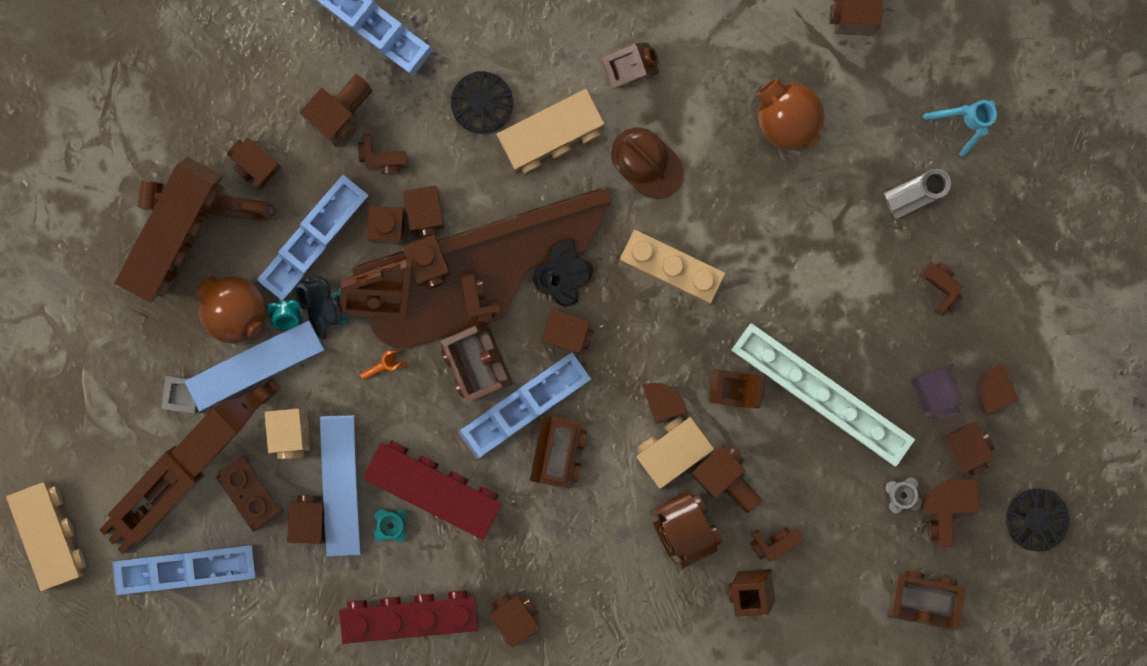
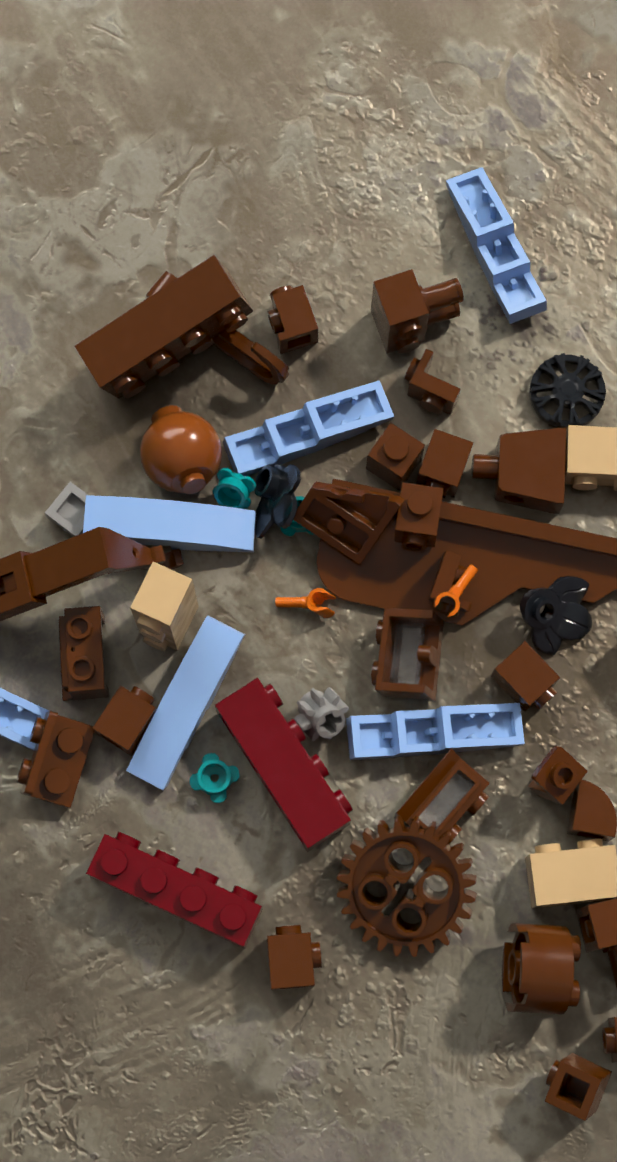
camera: 30 degrees right, 10 degrees down
none -> reddish brown bracket [16,711,94,808]
none -> light grey gear [294,687,349,741]
none -> reddish brown gear [337,816,477,957]
none -> orange hand [434,565,478,617]
none -> reddish brown torso [472,428,566,514]
none -> reddish brown bracket [528,746,588,805]

